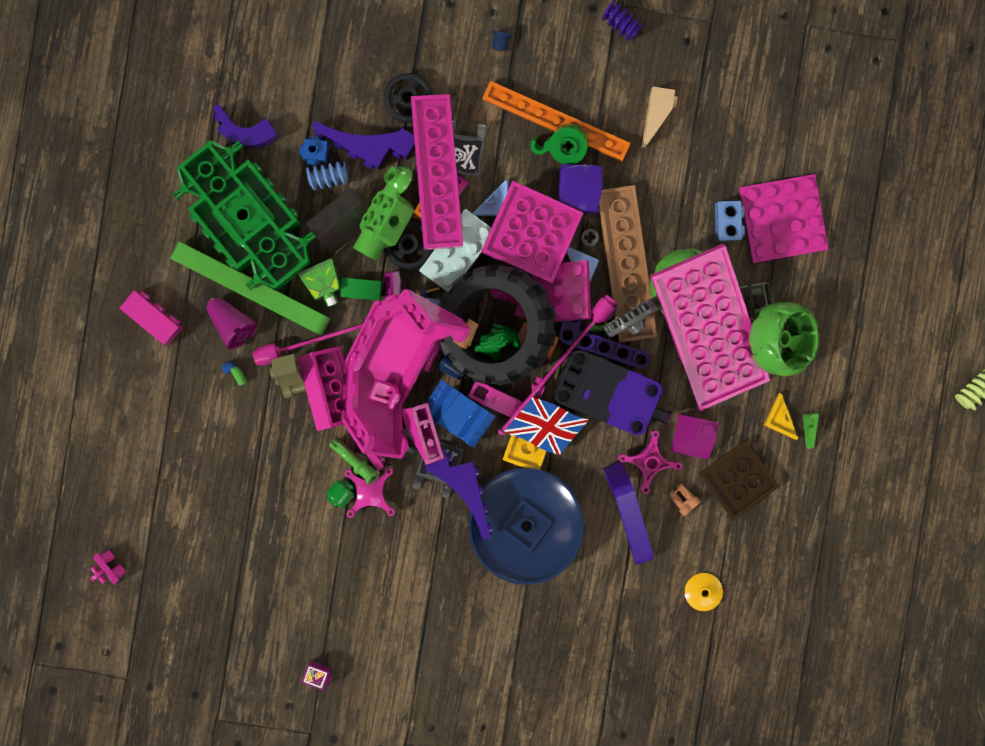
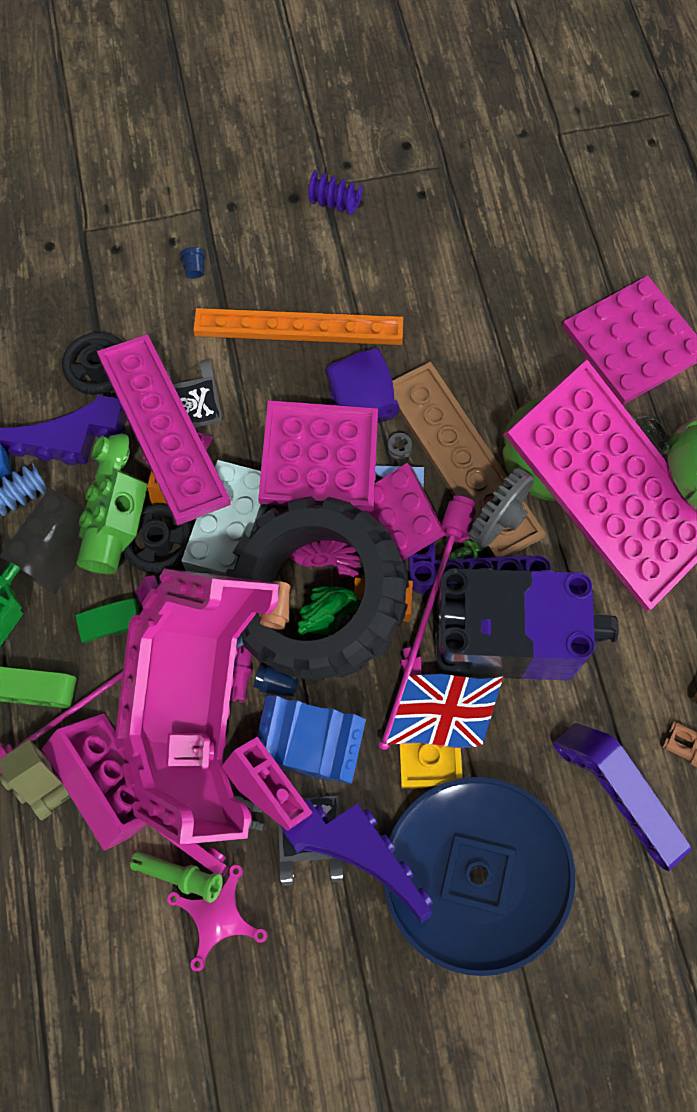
camera: 20 degrees left, 20 degrees down
bright green torso [298,258,341,307] -> none
green head [326,480,355,508] -> none
dark pink slope [468,382,524,417] -> none
light blue tile [473,180,508,216] -> none
green piece [530,123,589,165] -> none
dark pink piece [618,430,682,494] -> none
tan slope [642,87,678,148] -> none
magenta slope [671,414,719,459] -> none
medium blue brick [715,201,745,242] -> none

